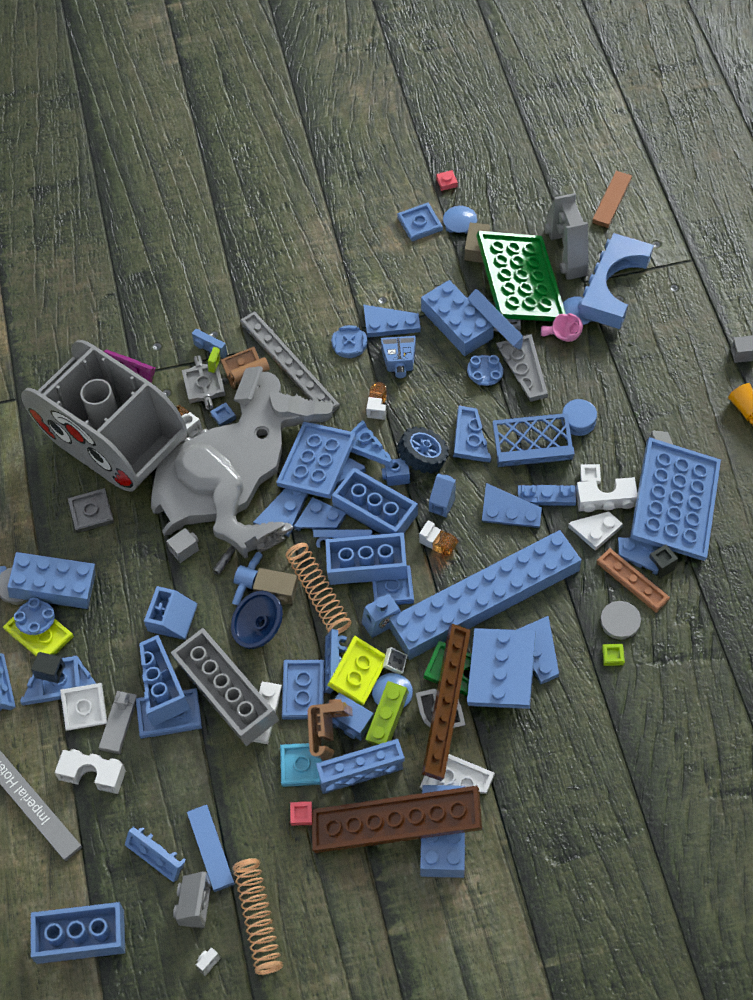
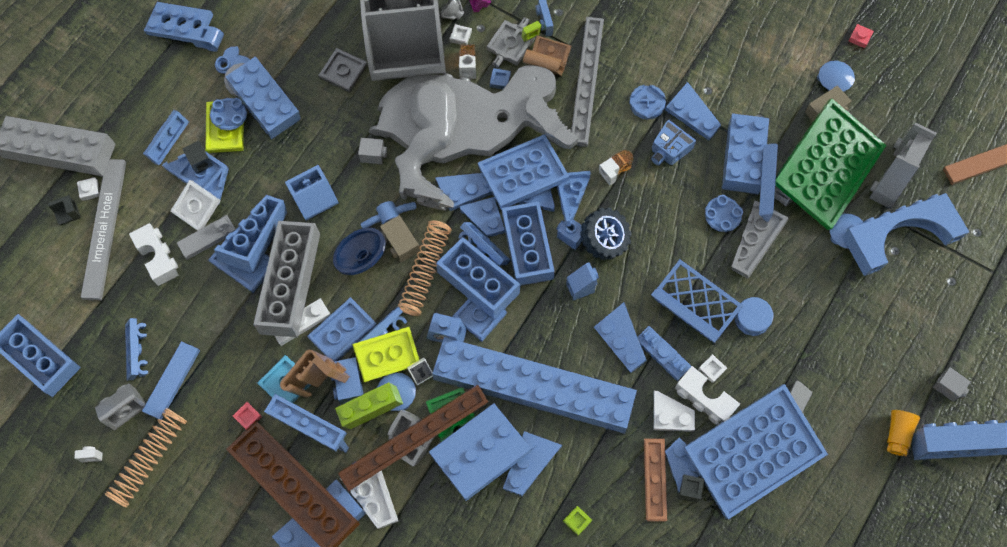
camera: 45 degrees right, 10 degrees up
flat silver pin [213,545,236,575] -> none
light grey slope [234,366,263,406] -> none
medium blue tile [397,202,443,242] -> none
leg [419,520,458,556] -> none
medium blue wing [453,406,491,463] -> none
bright pink hair [541,313,583,342] -> none
light grey tile [600,601,641,640] -> none

